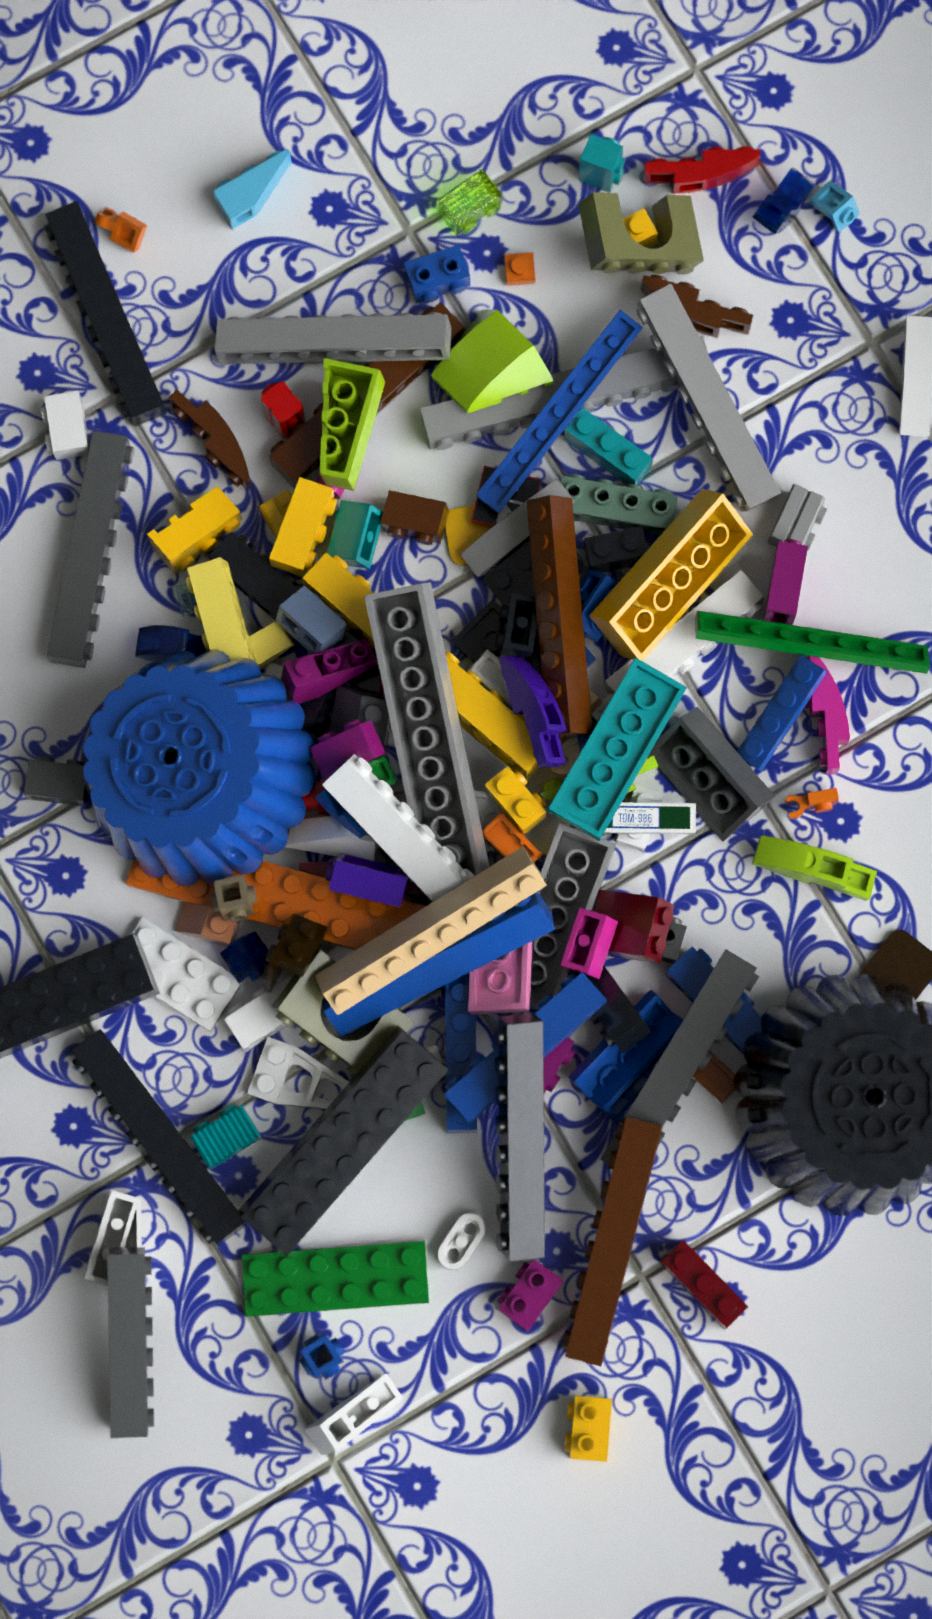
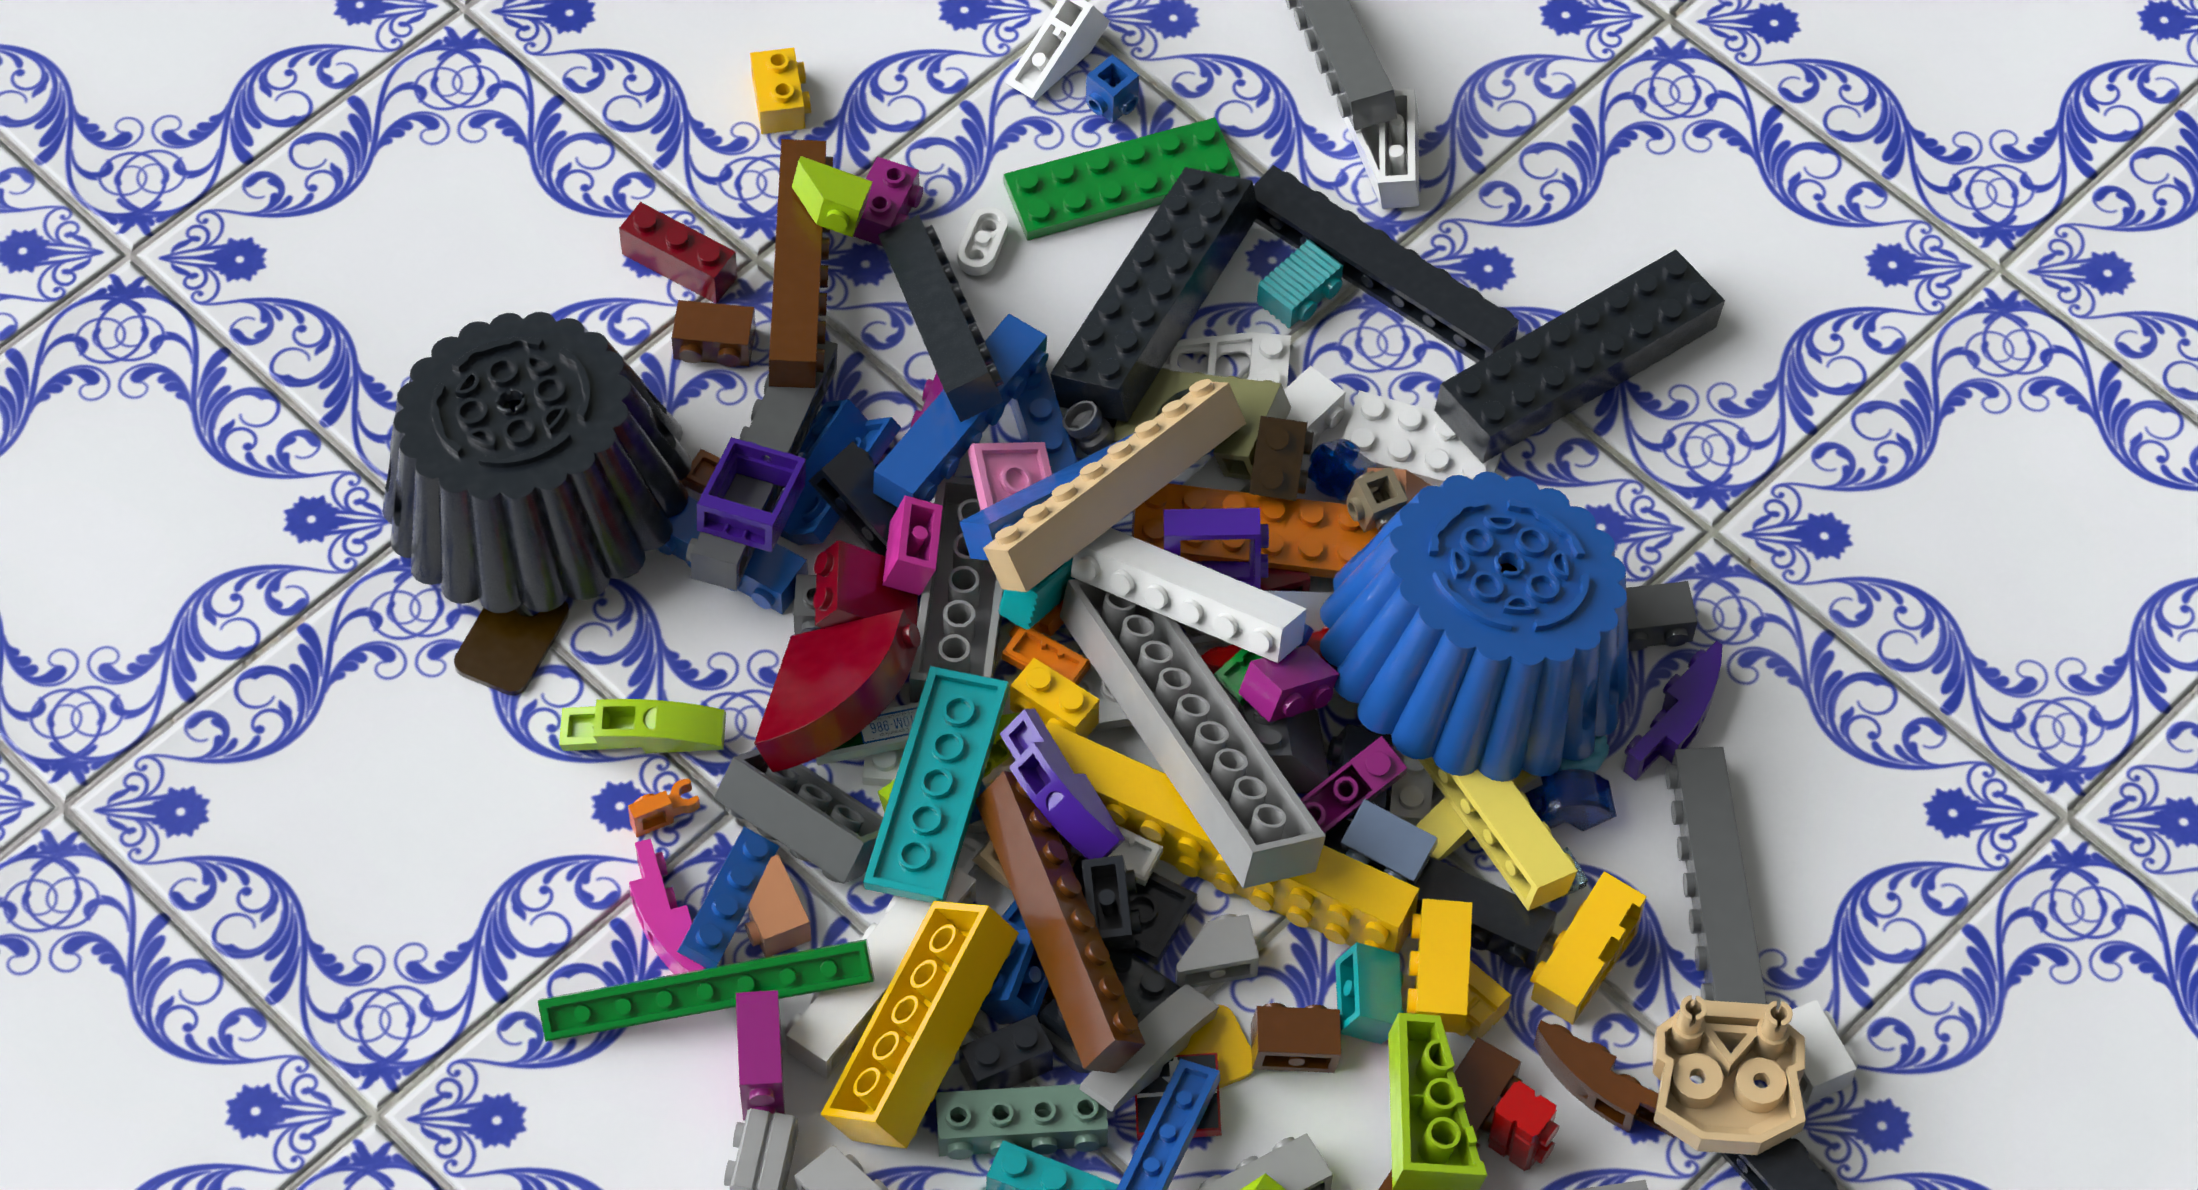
camera: 160 degrees right, 20 degrees down
none -> reddish brown brick [671,300,756,367]
none -> dark purple window [697,437,806,552]
none -> nougat slope [744,854,811,957]
none -> dark red brick [754,609,921,772]
none -> lime slope [792,156,873,238]
none -> flat silver wheel [1062,400,1115,455]
none -> light grey slope [1175,914,1259,988]
none -> dark purple slope [1623,640,1723,781]
none -> tan brick [1653,995,1806,1155]

